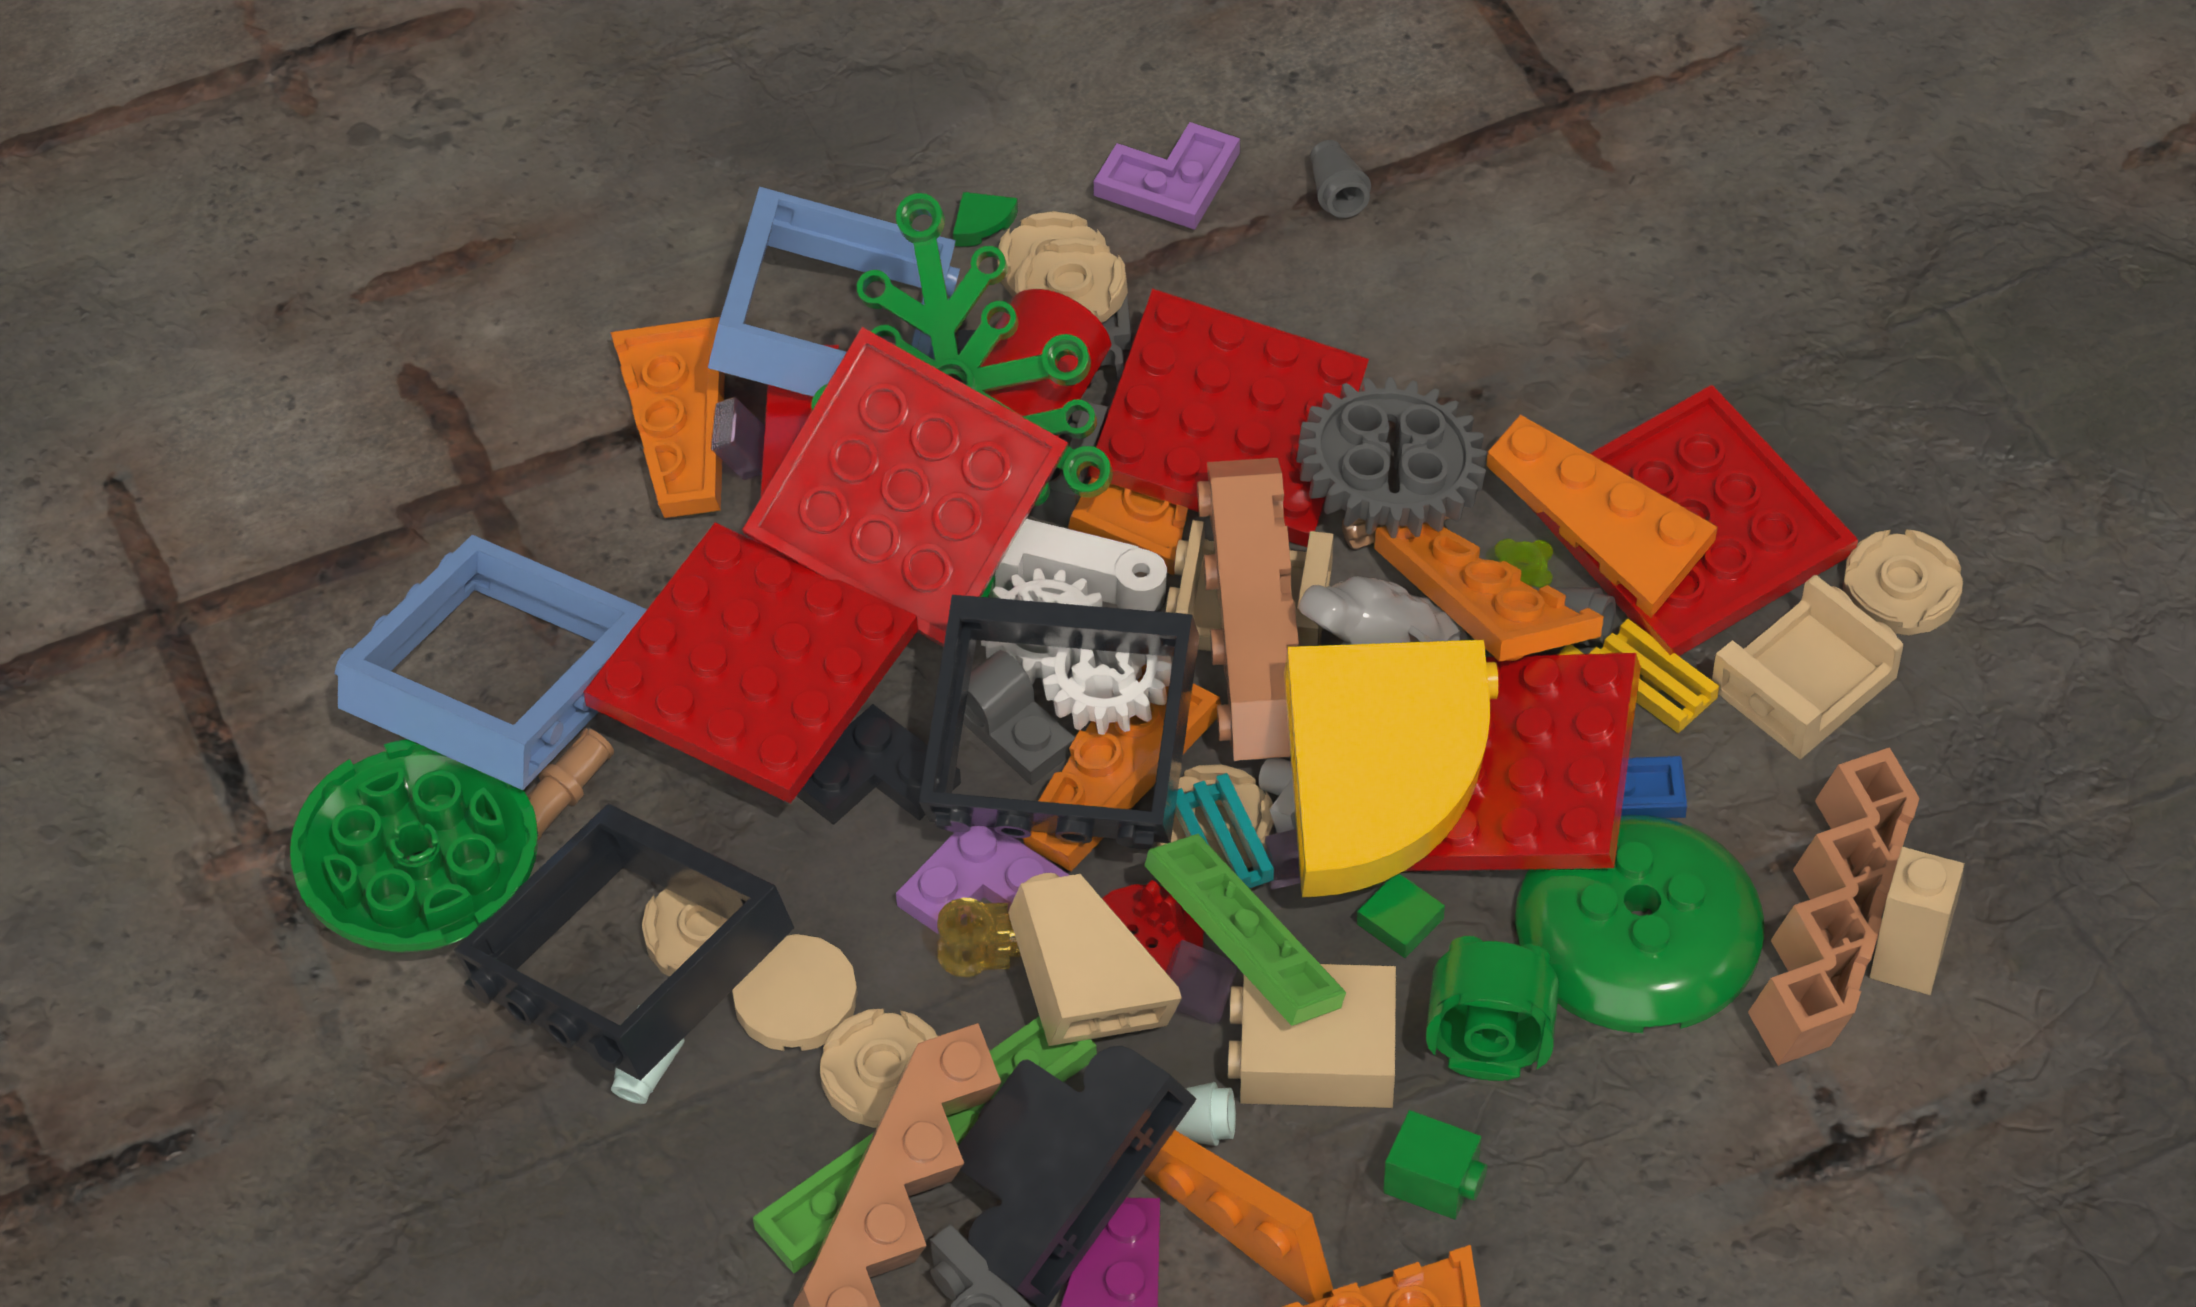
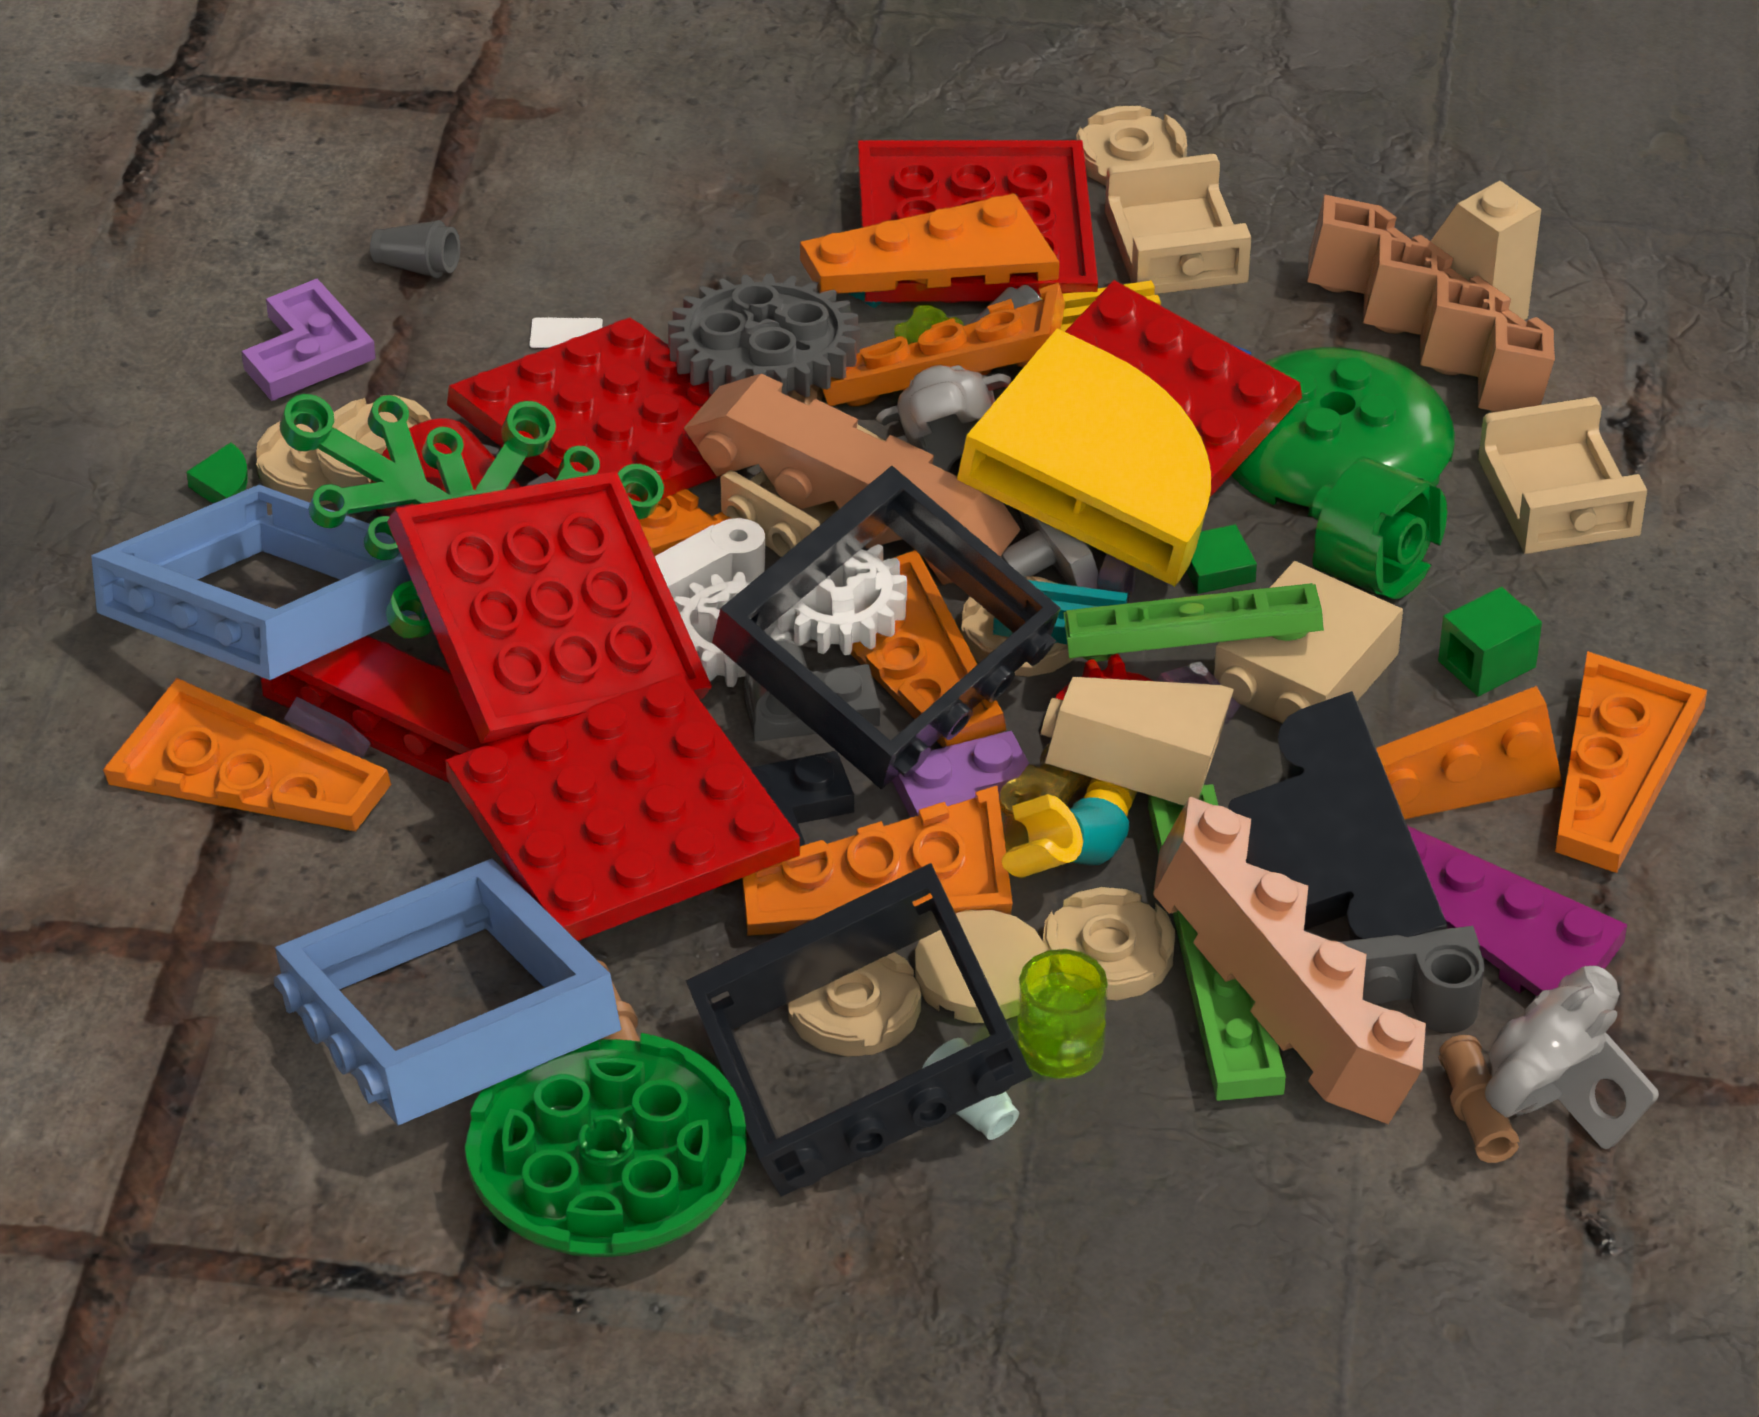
camera: 60 degrees left, 10 degrees down
none -> white sticker [530,318,603,348]
none -> orange wing [742,785,1013,936]
none -> yellow piece [1001,777,1137,878]
none -> clear neon green wheel [1017,949,1108,1079]
none -> tan panel [1478,397,1647,554]

